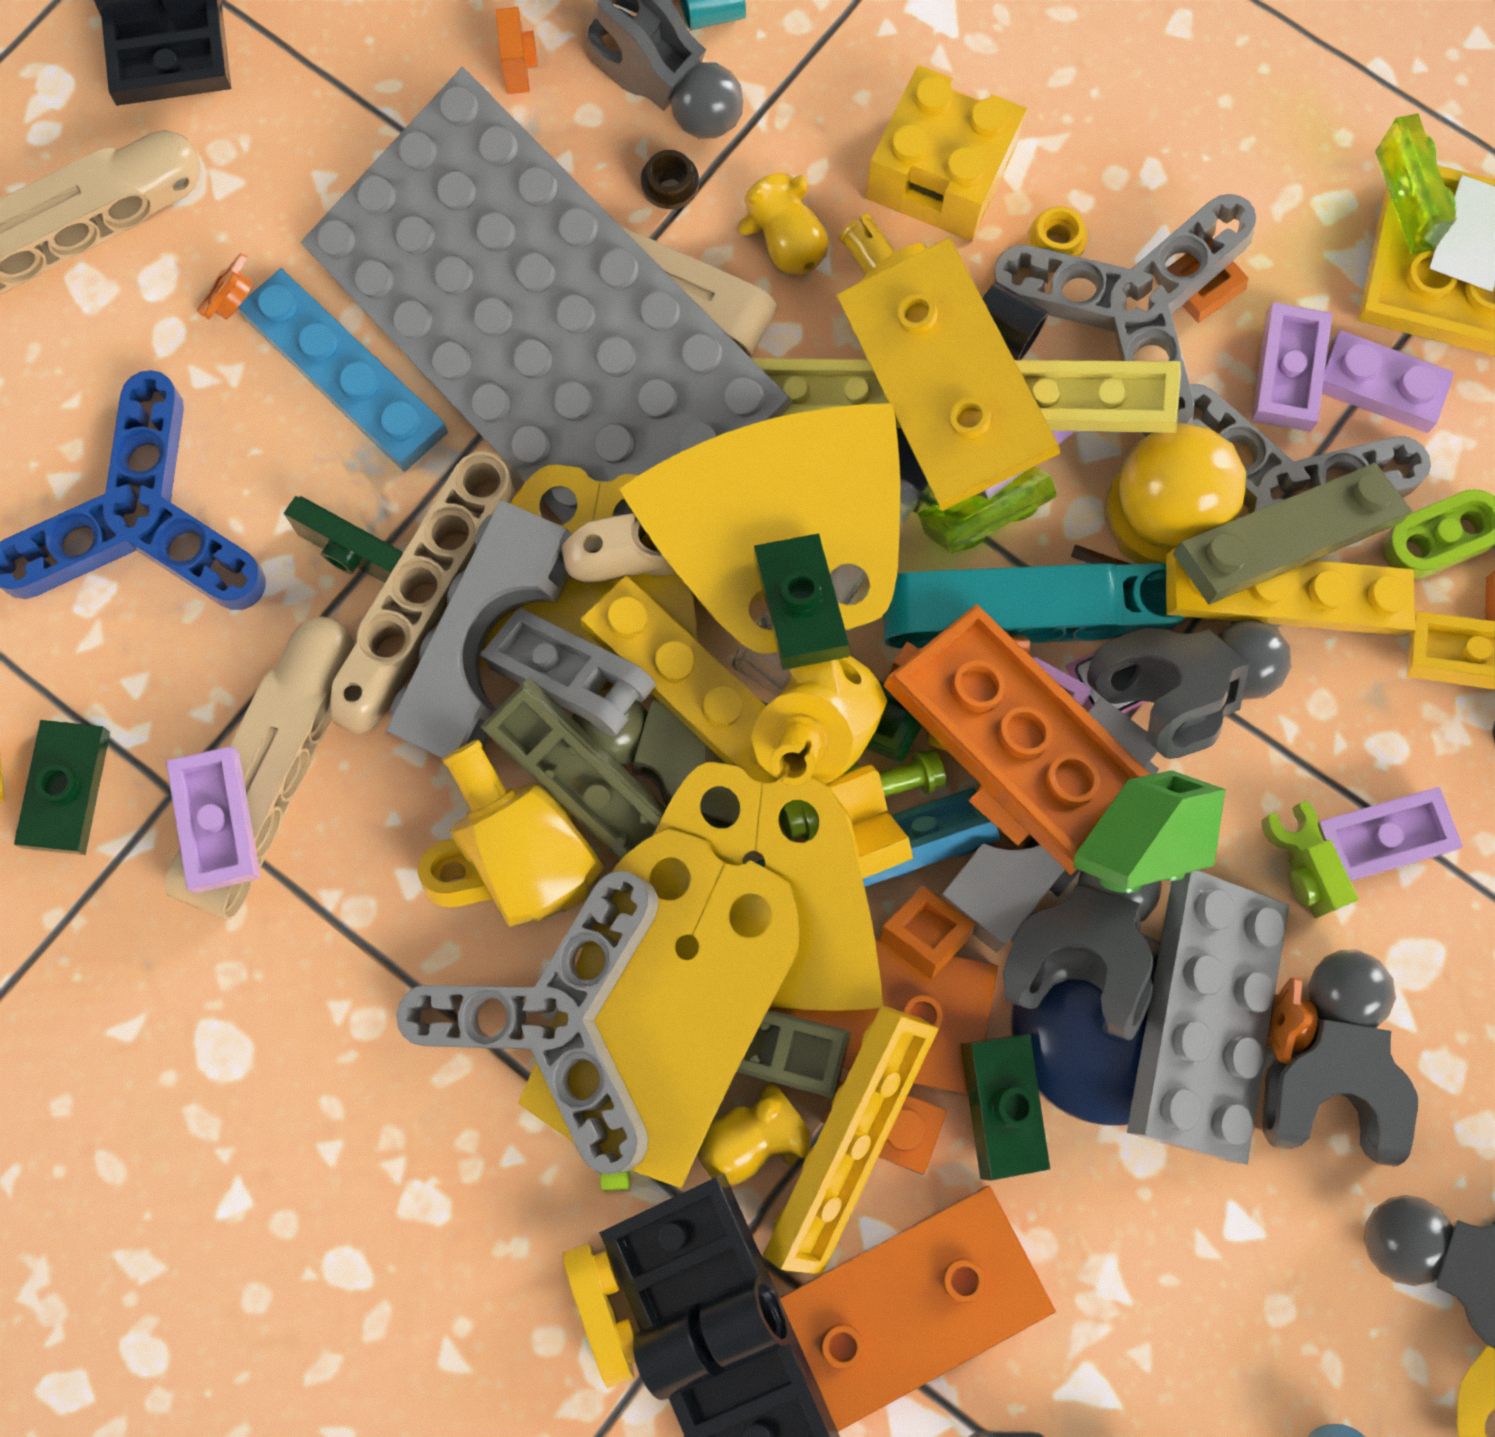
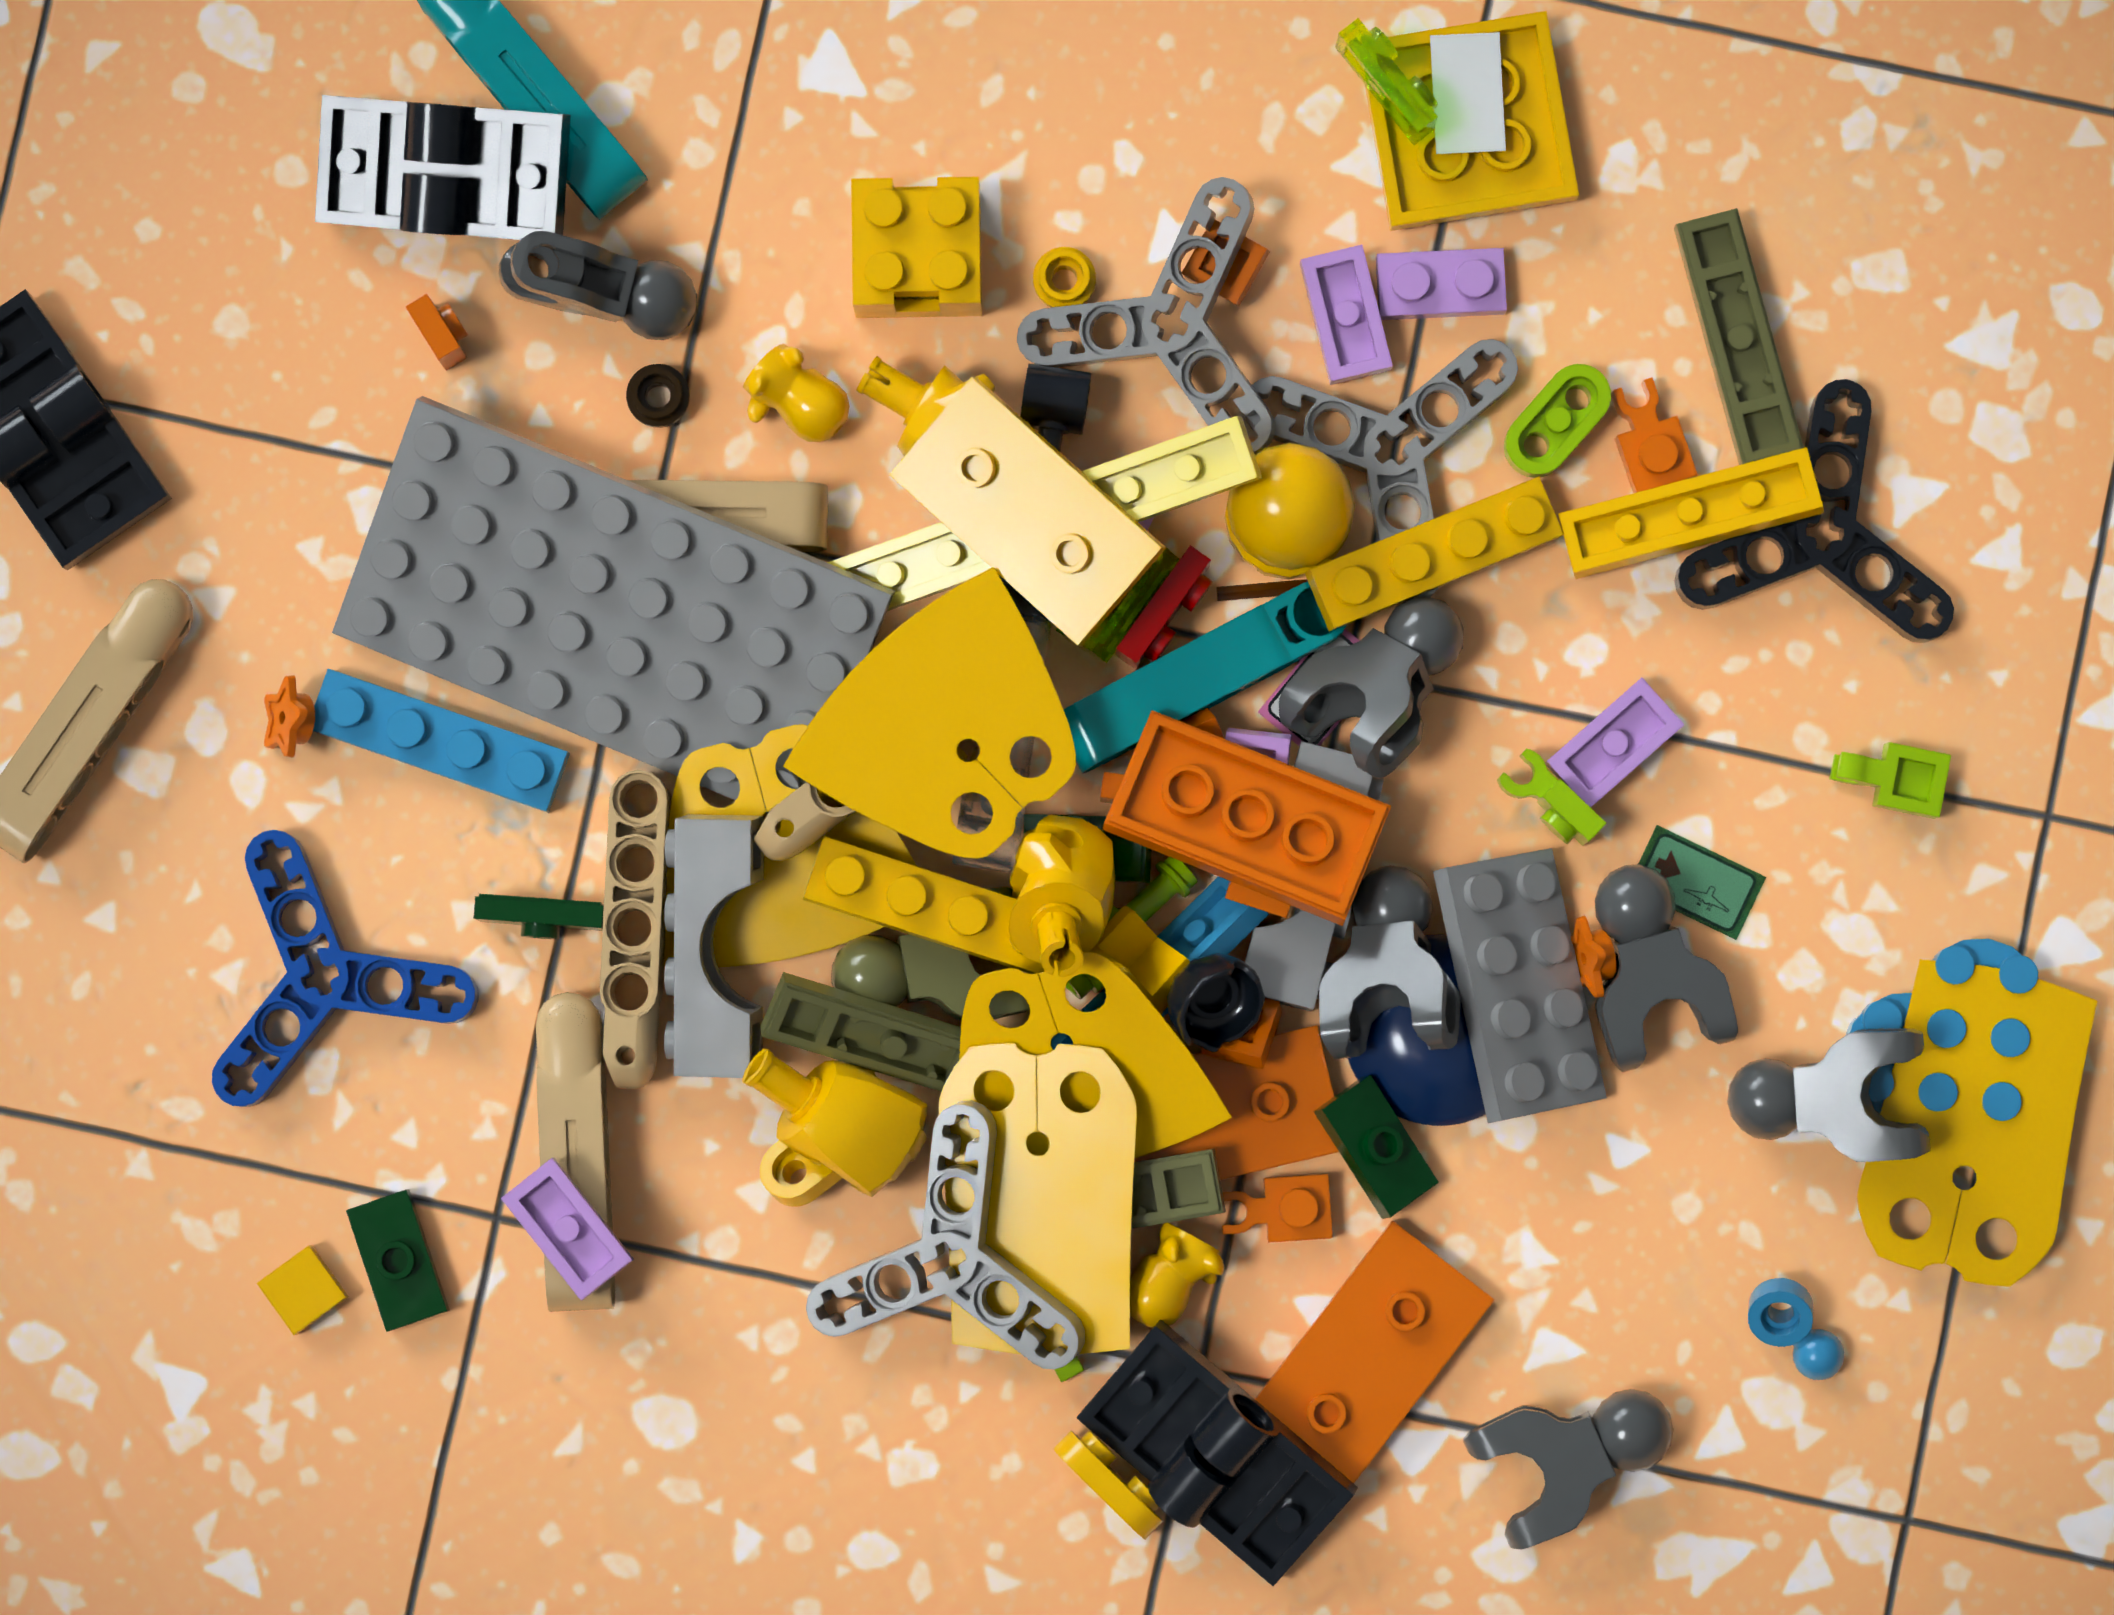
camera: 20 degrees left, 10 degrees up
light grey plate [480,607,656,737] -> none
dark green plate [754,533,849,670] -> none
yellow plate [763,1005,939,1275] -> none
bright green slope [1073,770,1226,893] -> none
olive plate [1173,463,1412,605] -> none
none -> red plate [1115,545,1213,670]
none -> black hair [1167,953,1265,1052]
none -> clear green sticker [1638,825,1766,940]

